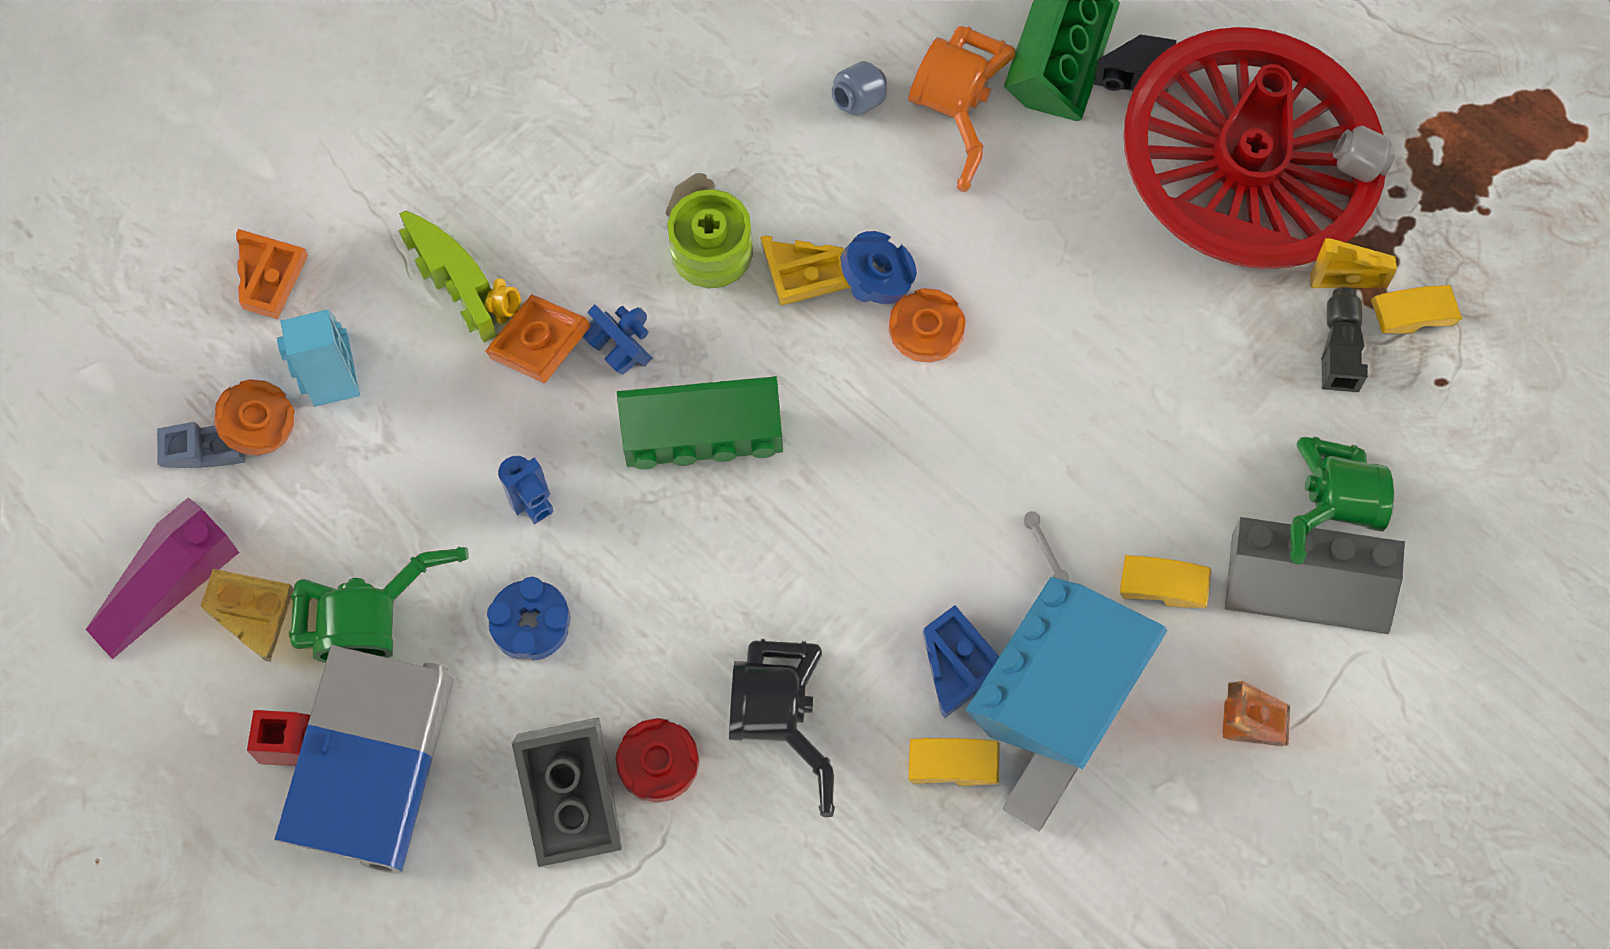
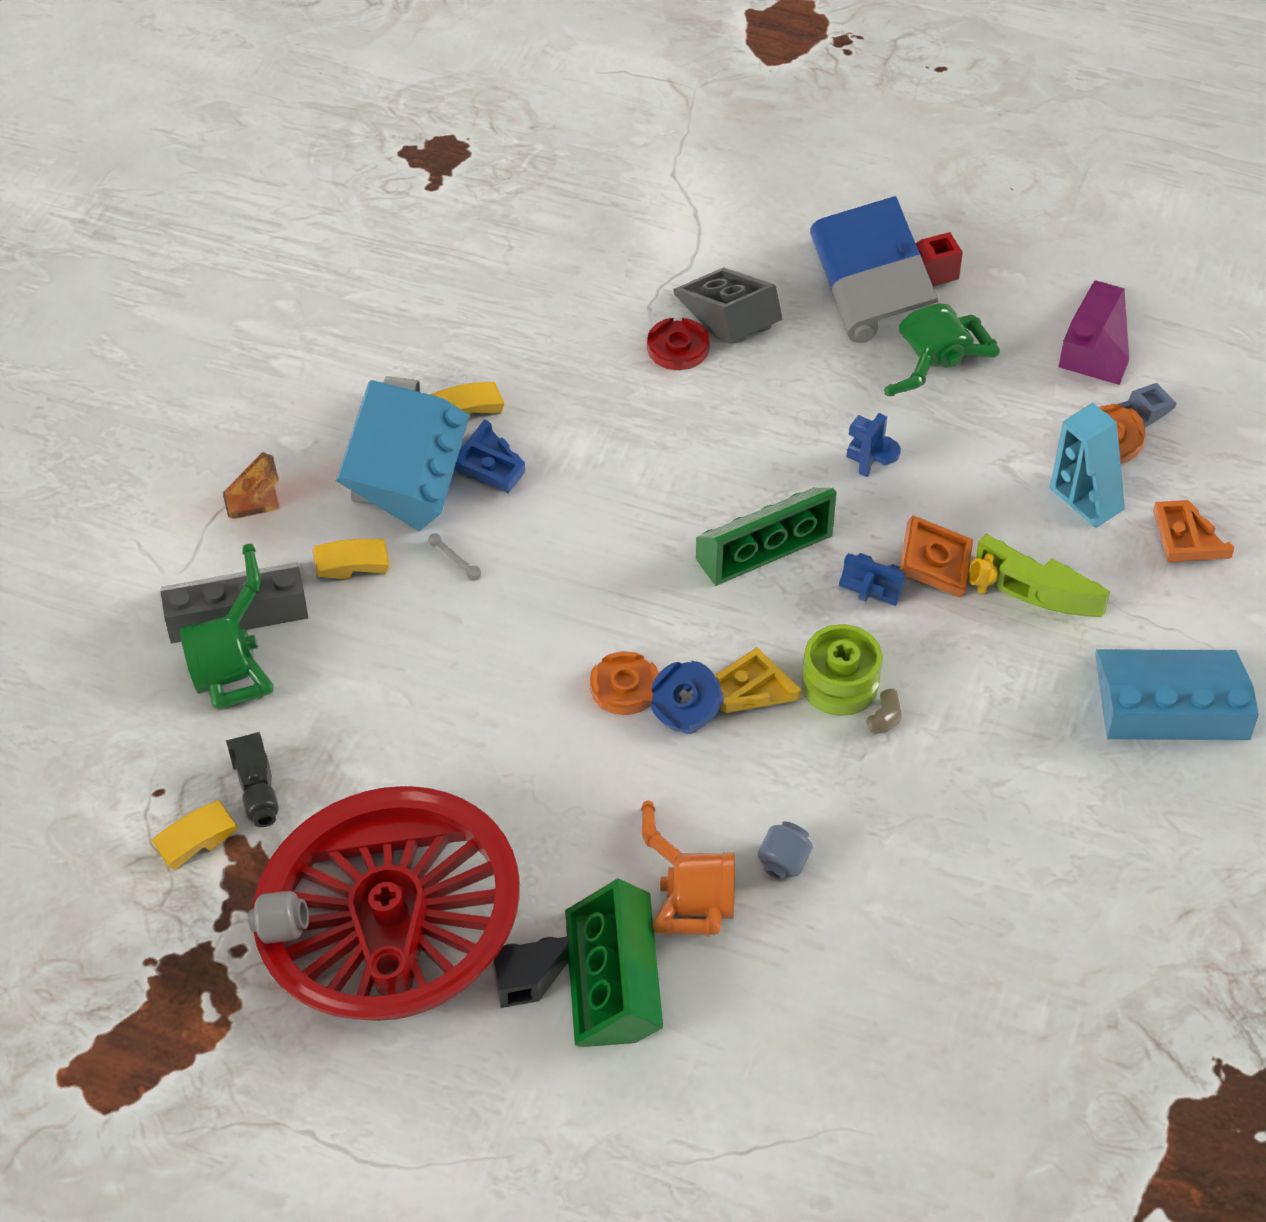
camera: 155 degrees right, 15 degrees down
clear yellow wing [200,569,294,662] -> none
blue plate [487,577,570,661] -> none
black piece [729,639,835,818] -> none
yellow wing [1310,239,1397,288] -> none
none -> dark azure slope [1095,649,1259,740]

